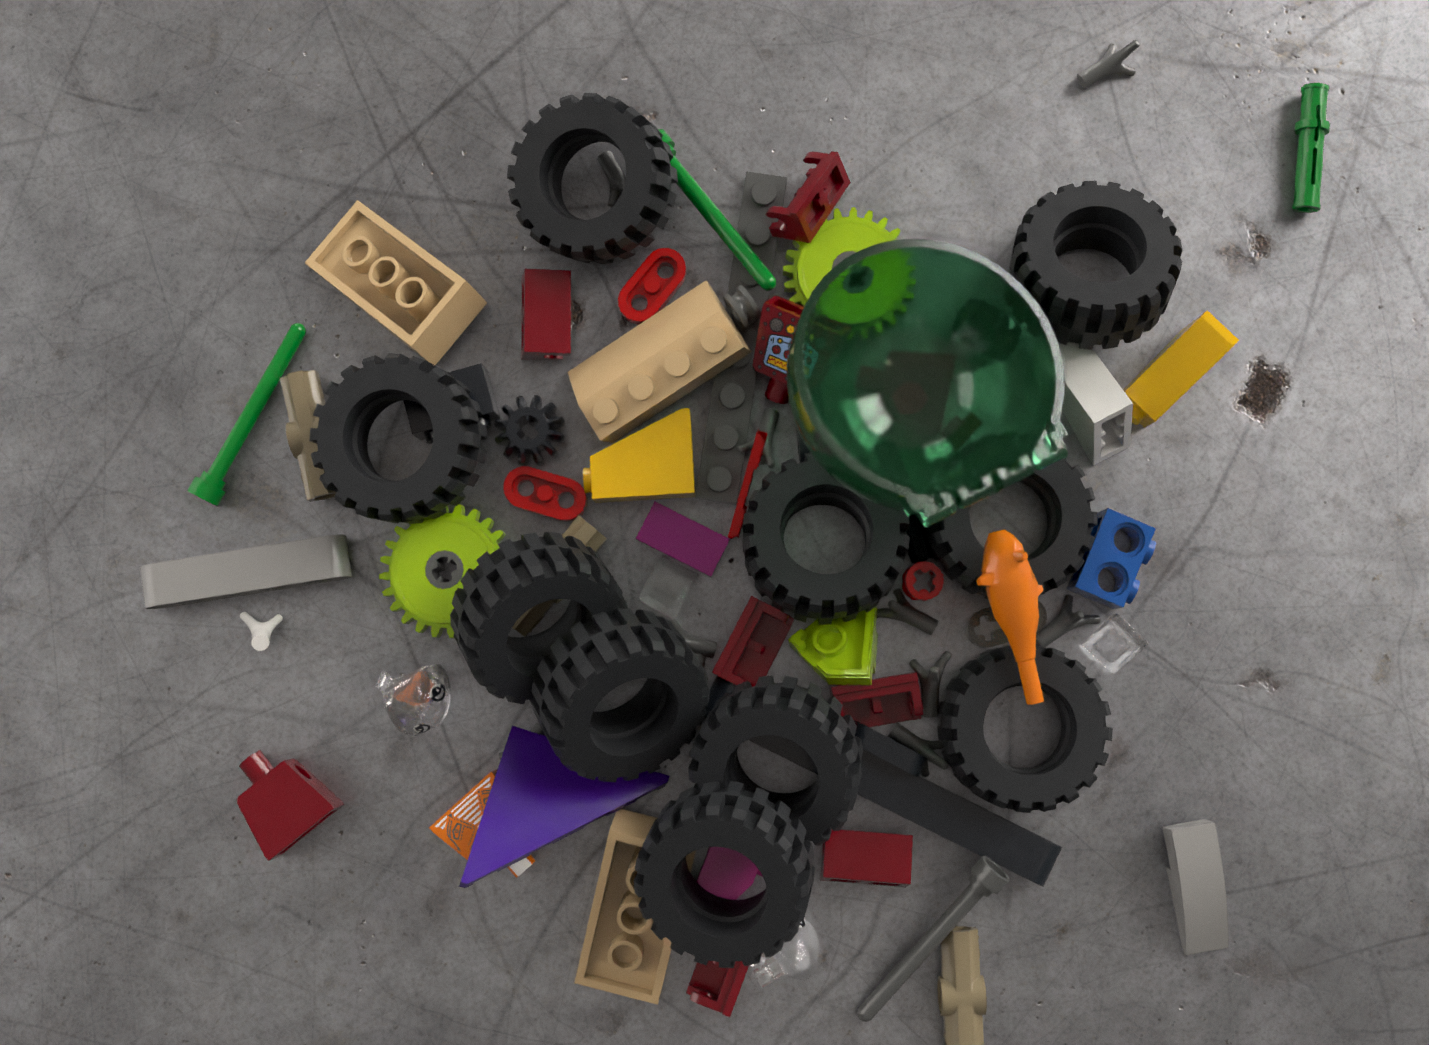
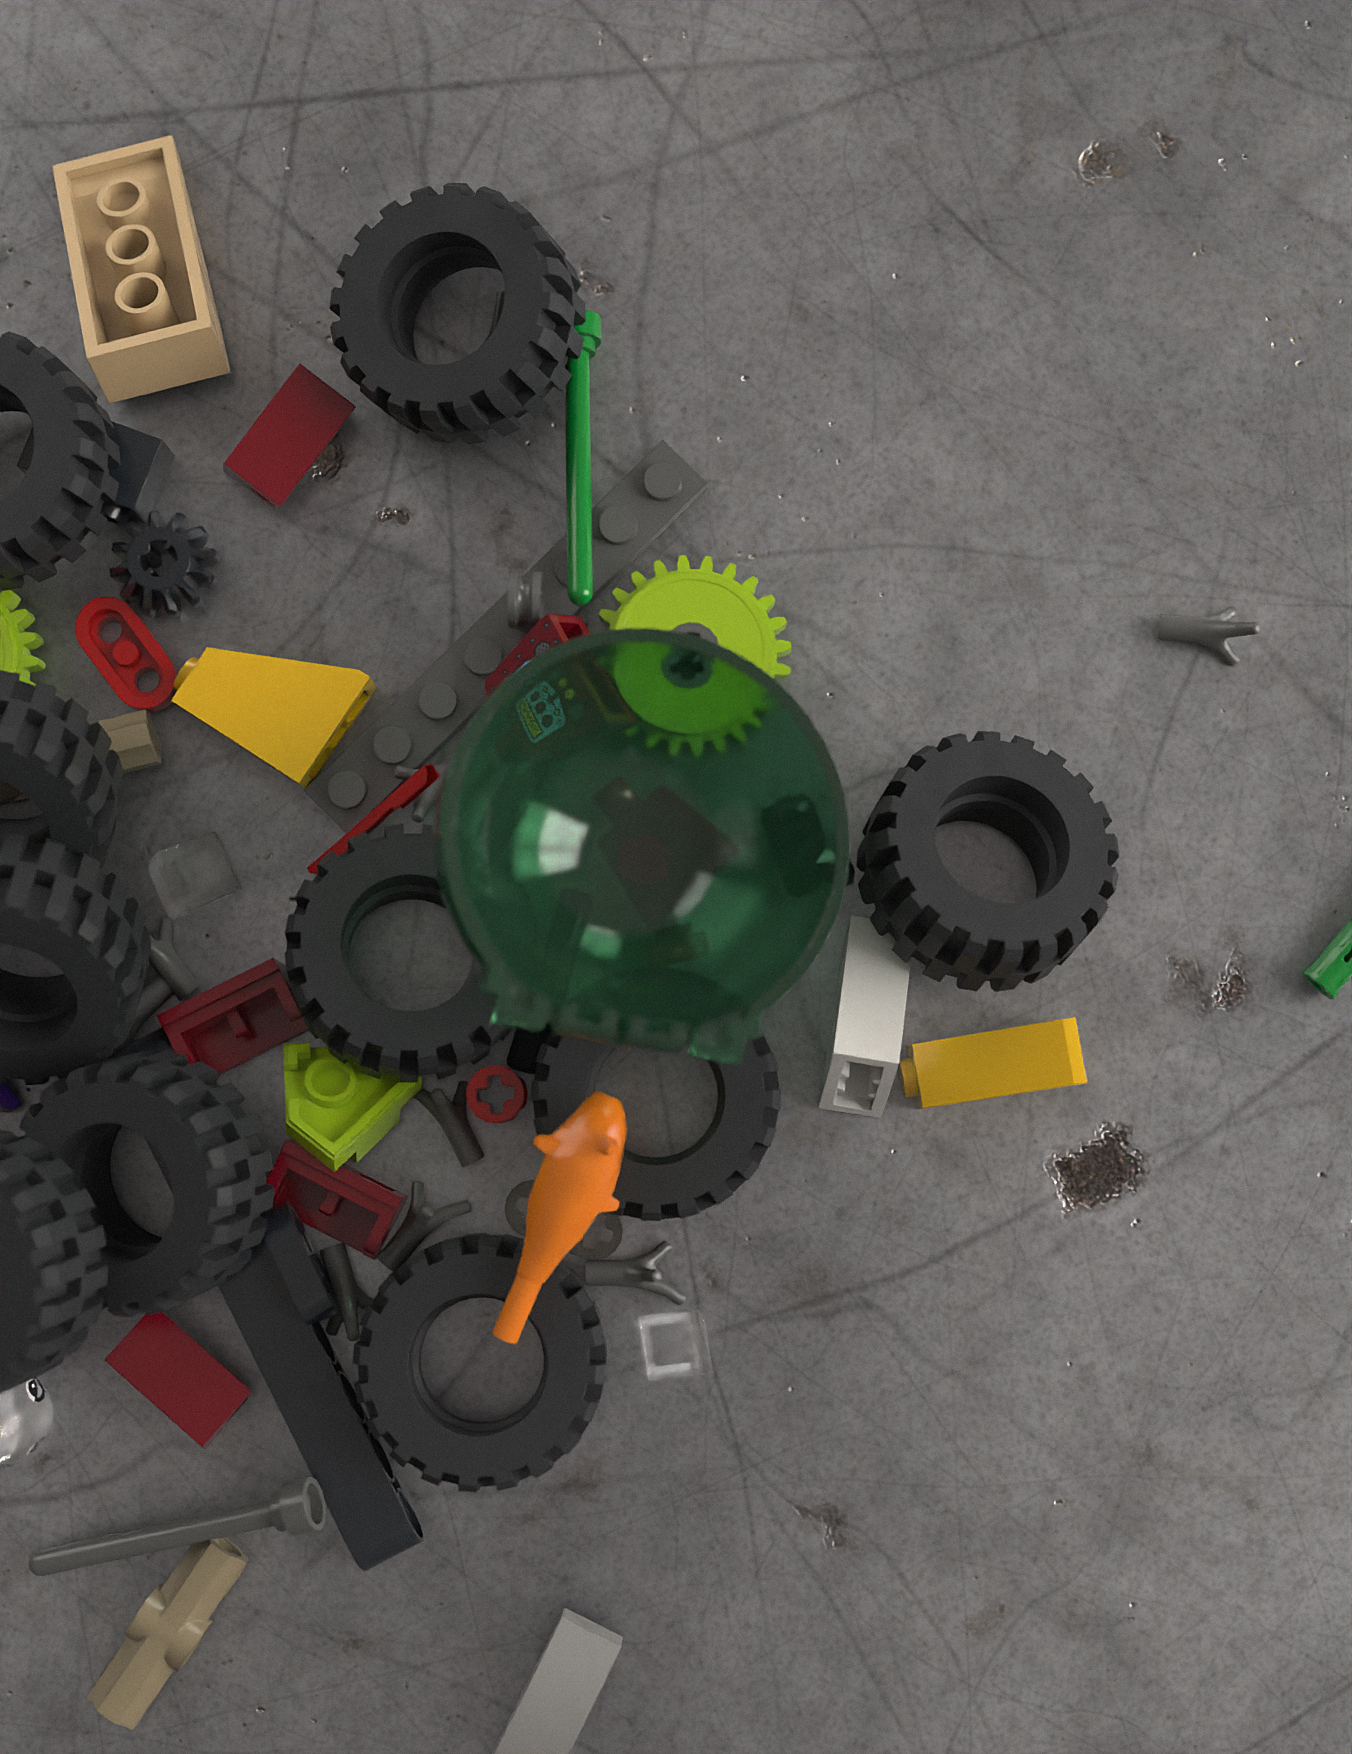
camera: 30 degrees right, 0 degrees up
tan slope [567,280,752,443] -> none
red plate [618,248,686,325] -> none
magenta tile [635,501,730,577] -> none
dark red hinge [765,151,851,243] -> none
blue brick [1066,508,1156,609] -> none

